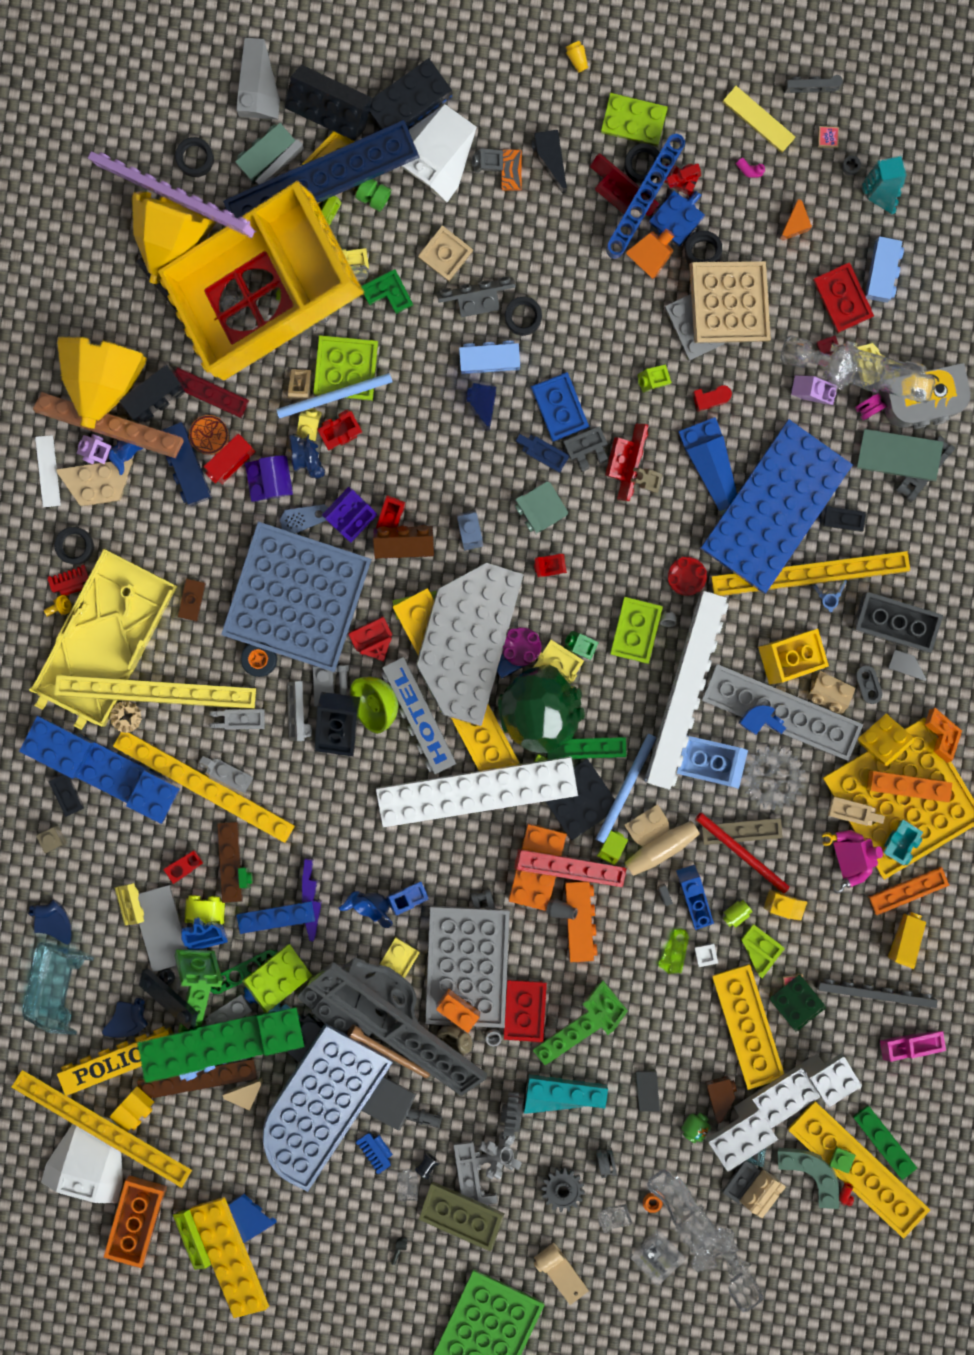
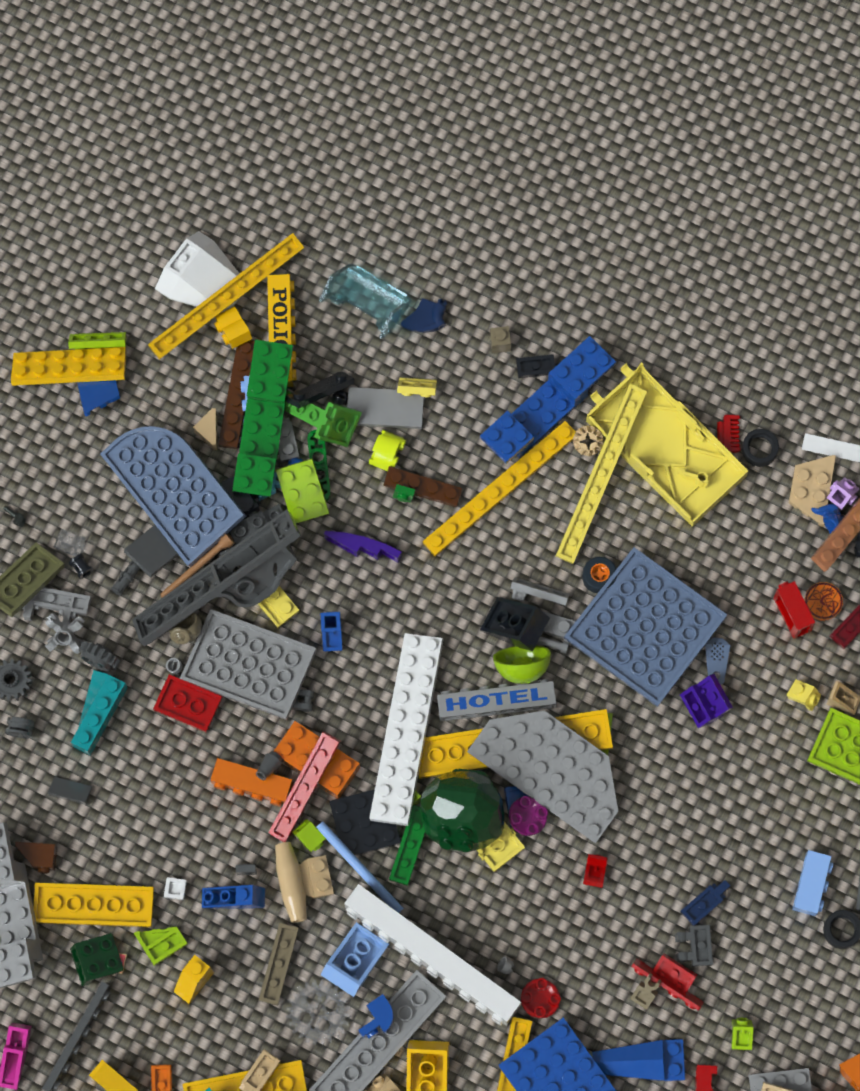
camera: 115 degrees right, 15 degrees down
yellow plate [43,595,72,617] -> none
dark blue arm [102,998,148,1038] -> none
orange brick [103,1175,167,1268] -> none
dark blue brick [160,422,213,506] -> none
red leg [163,850,203,884] -> none
reddish brown plate [178,579,206,622] -> none
blue plate [182,918,228,950] -> none
light grey hinge [198,756,253,796] -> none
light grey hinge [209,709,265,729] -> none
blue plate [237,901,315,934] -> none
dark purple brick [245,456,293,502] -> none
light blue piece [276,373,392,419] -> none
dark blue piece [289,434,326,479] -> none
red cylinder [317,409,363,450] -> none
hair [339,891,393,928] -> none
red slope [348,616,392,662] -> none
blue piece [356,1132,393,1174] -> none
reddish brown brick [373,525,434,559] -> none
red slope [376,495,406,528] -> none
orange brick [436,989,480,1033] -> none
sand blue torso [457,510,483,551] -> none
clear blue slope [466,383,497,431] -> none
sand green bracket [514,482,568,534] -> none
blue tile [531,372,589,442] -> none
bright green bracket [533,981,628,1065] -> none
bracket [564,631,599,660] -> none
lime plate [610,597,663,664] -> none
clear neon green piece [658,929,689,974] -> none
bright green head [681,1112,711,1143] -> none
red piece [695,812,790,894] -> none
lime brick [723,900,753,928] -> none
dark pink torso [822,830,883,893] -> none

